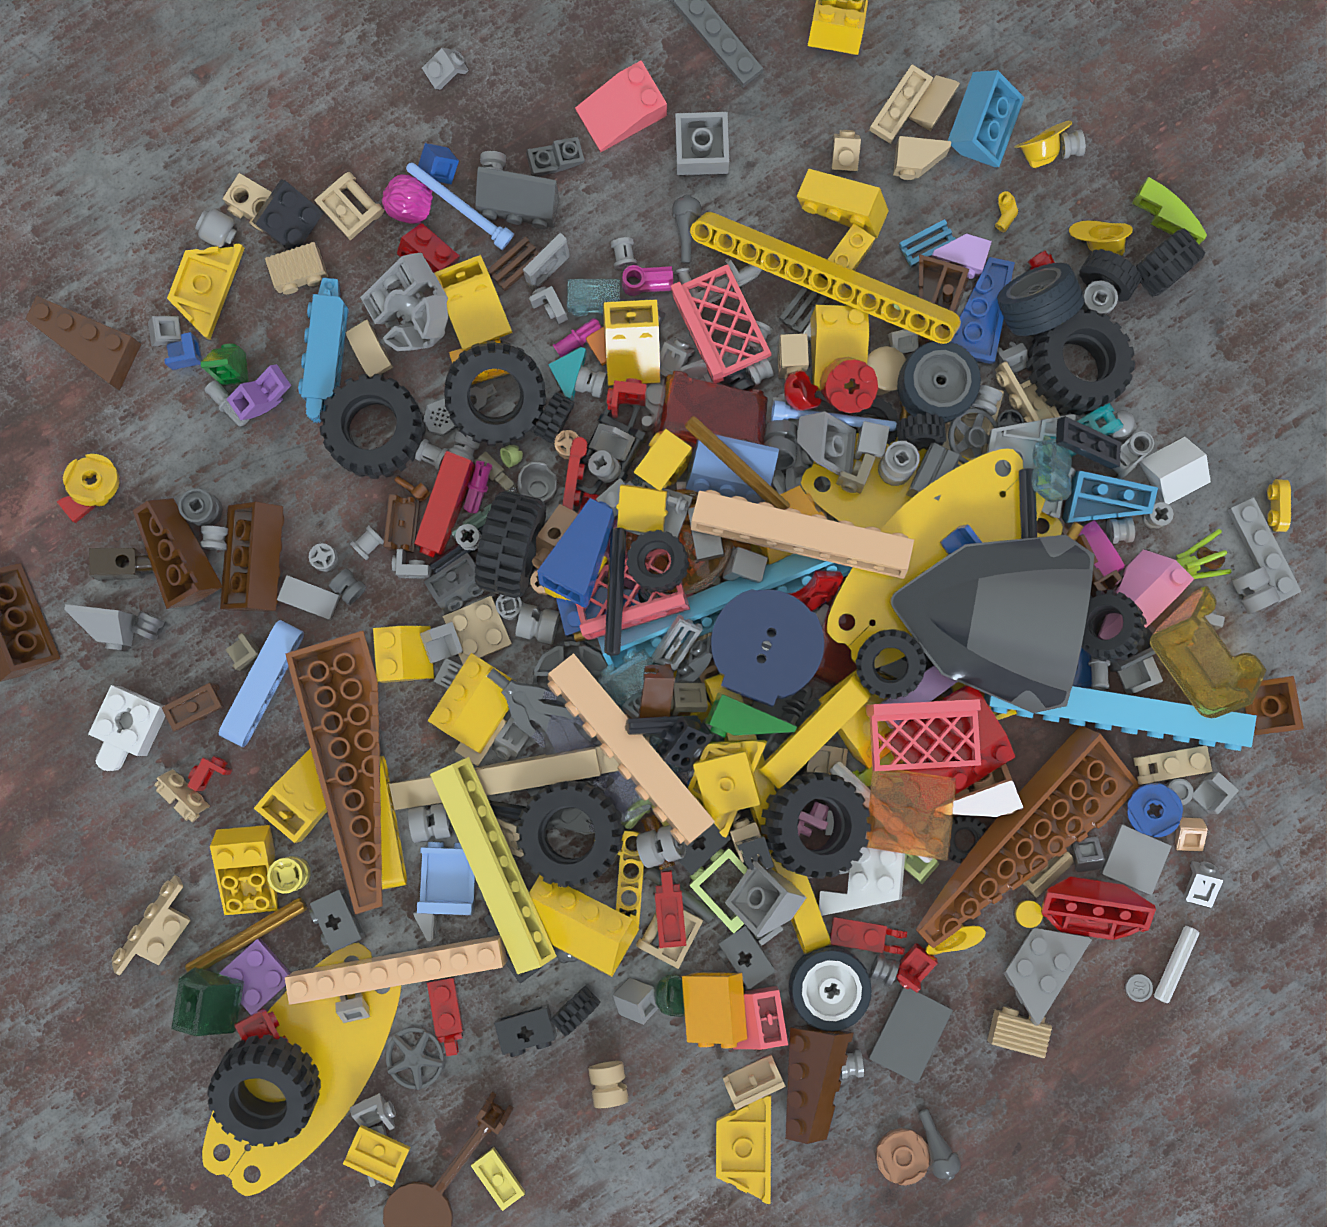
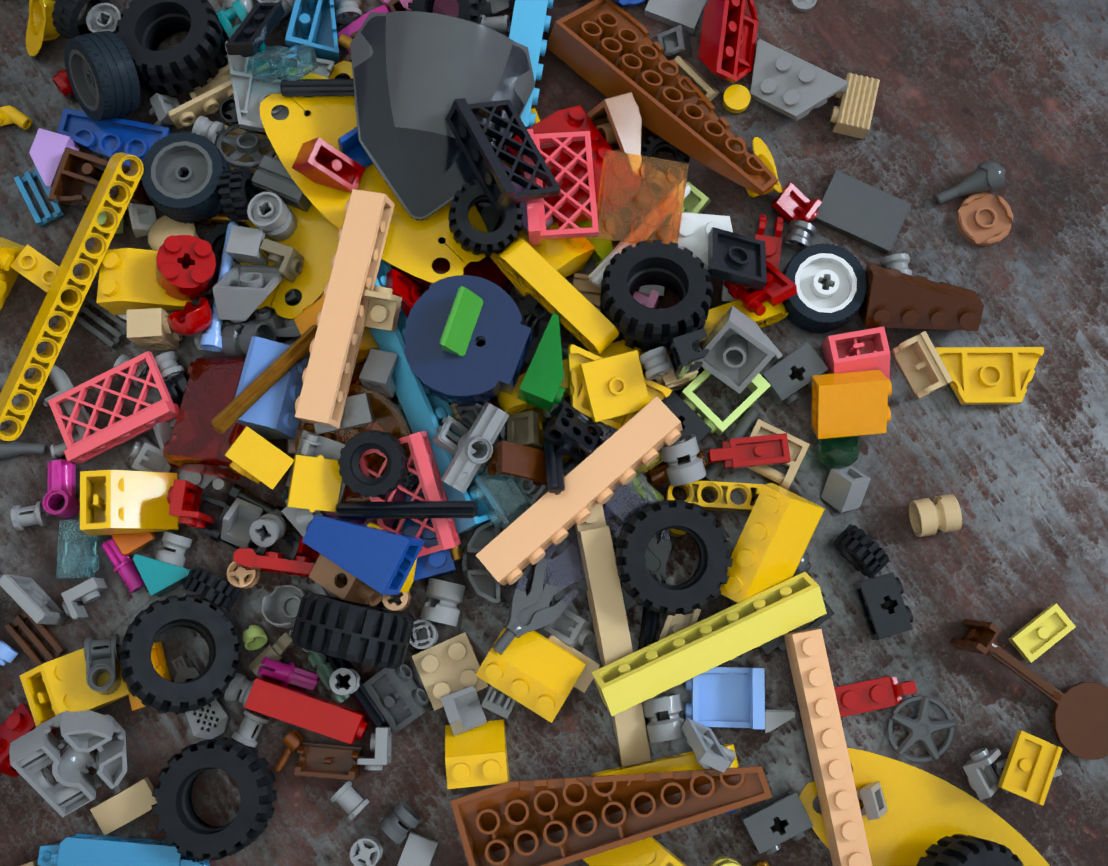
camera: 90 degrees left, 5 degrees down
none -> dark grey piece [84,634,121,695]
none -> red slope [292,137,366,193]
none -> tan bracket [363,286,402,332]
none -> bright green slope [439,286,483,357]
none -> light grey piece [441,402,509,493]
none -> black fence [446,98,561,212]
none -> light grey wheel [639,347,674,381]
none -> light grey plate [681,718,736,773]
none -> black plate [708,227,767,290]
none -> red plate [724,260,797,316]

